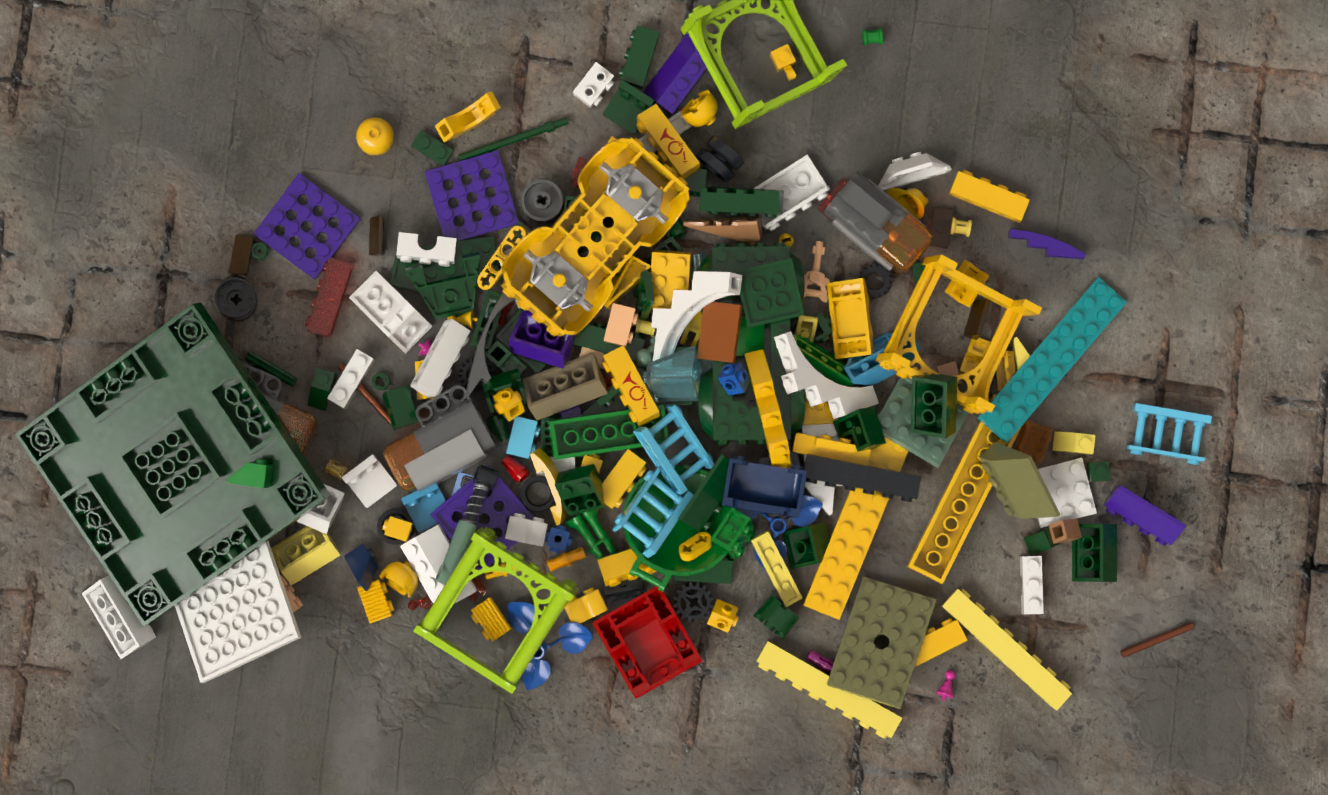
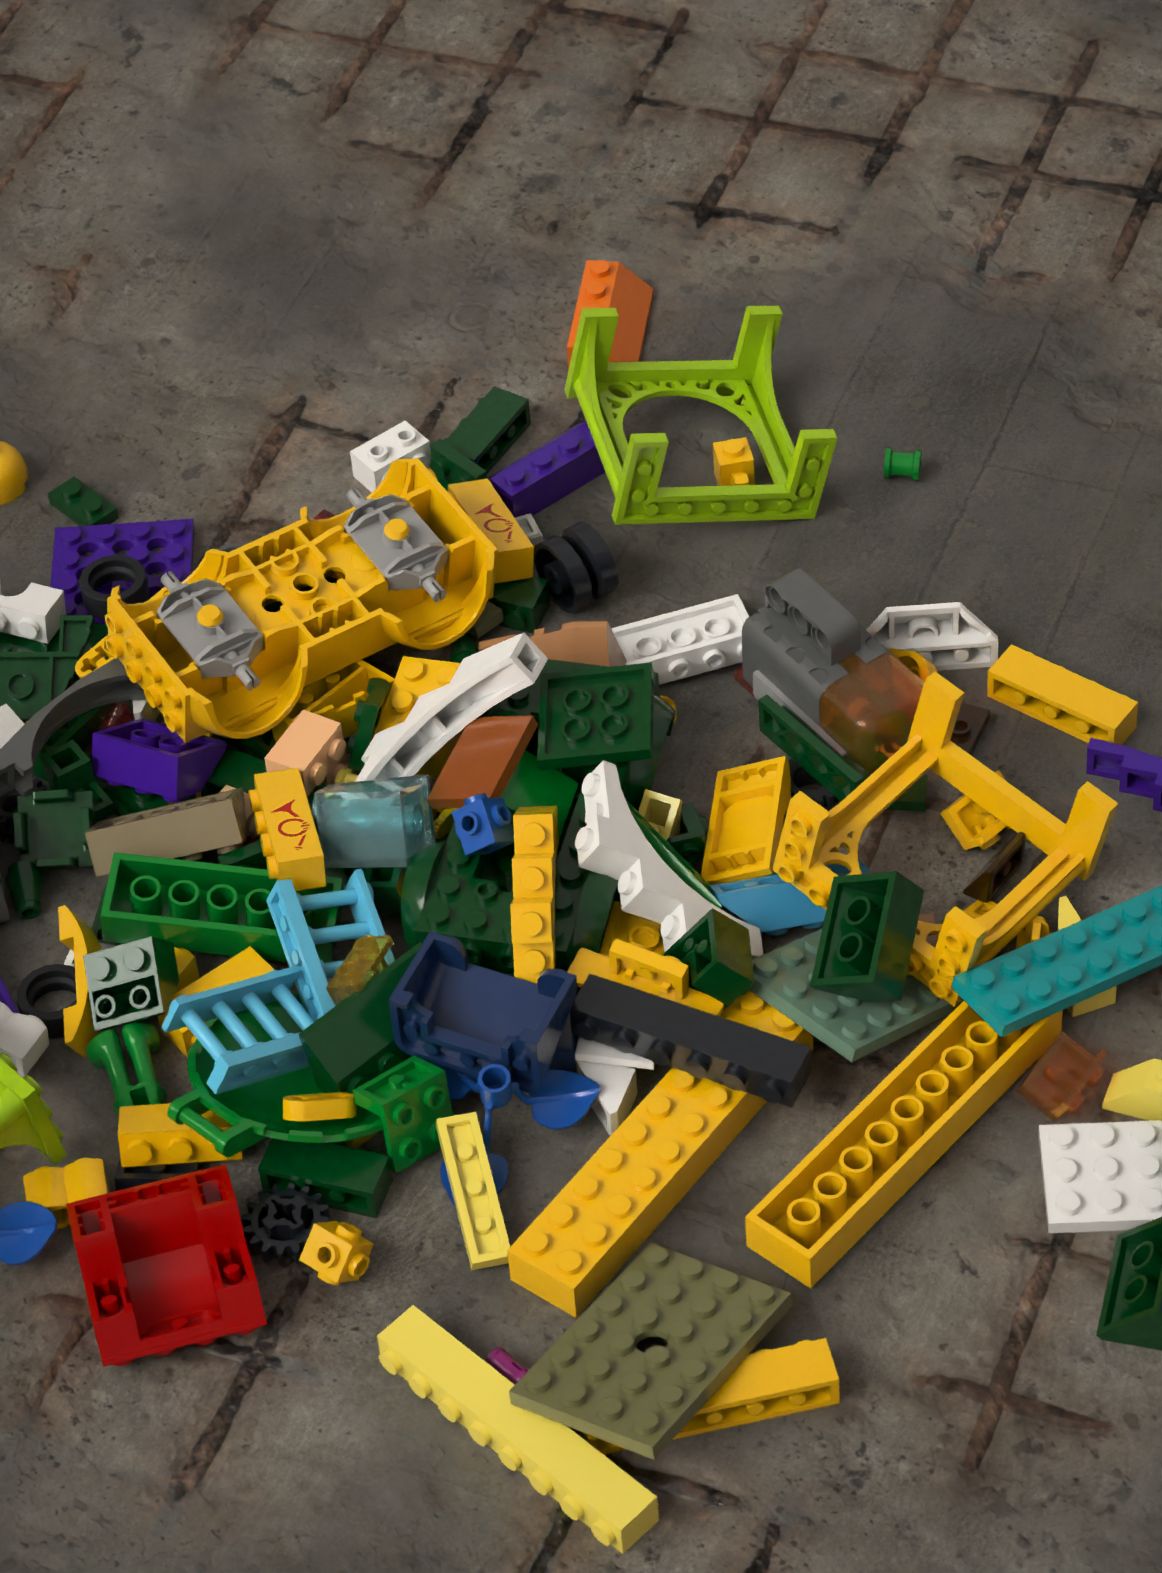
camera: 20 degrees right, 40 degrees down
yellow arch [435,91,501,142] -> none
dark green bar [458,117,569,161] -> none
yellow brick [493,387,525,421] -> none
red cone [501,455,530,483] -> none
medium azure brick [506,416,541,459] -> none
blue brick [544,525,573,553] -> none
light orange pin [547,546,587,572] -> none
yellow cylinder [680,89,718,127] -> none
dark green wedge [699,186,784,218] -> none
dark green brick [753,595,799,639] -> none
dark green slope [782,522,829,570] -> none
light nougat piece [804,241,830,303] -> none
dark pink piece [936,670,956,701] -> none
light yellow brick [941,589,1072,711] -> none
light yellow bush [950,217,972,237] -> none
olive slope [979,442,1060,519] -> none
white arch [1020,556,1044,614] -> none
dark green slope [1023,527,1061,556] -> none
medium nougat brick [1048,519,1082,544] -> none
none -> black tyre [79,555,150,620]
none -> clear yellow bracket [326,935,393,1006]
none -> dark green fence [758,695,871,801]

